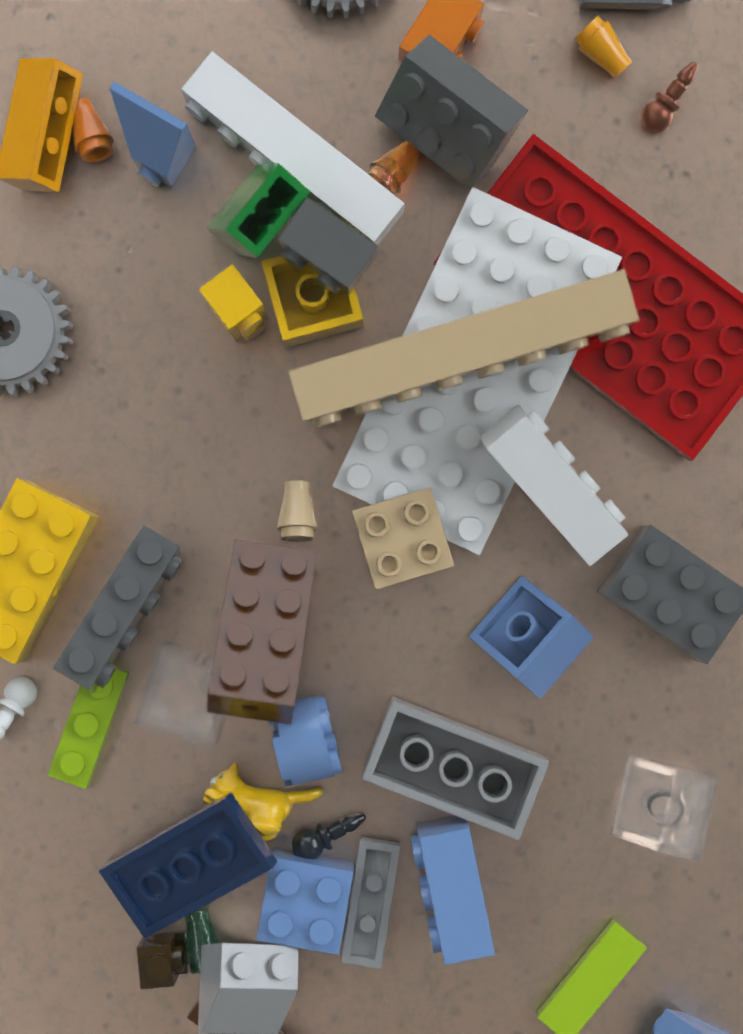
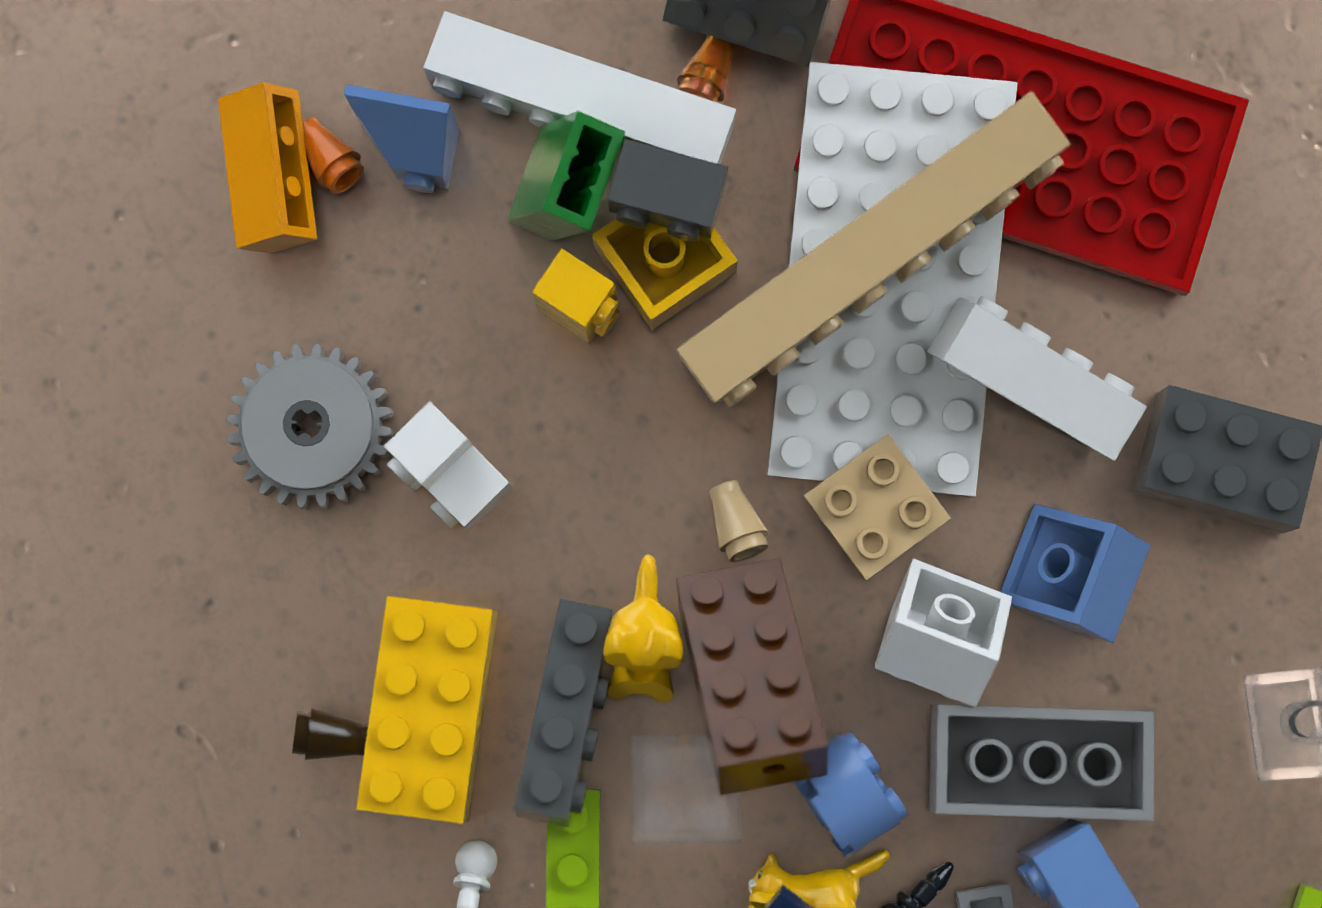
camera: 10 degrees left, 5 degrees down
none -> white brick [384,401,513,531]
none -> yellow animal [603,554,683,703]
none -> white brick [874,559,1012,707]

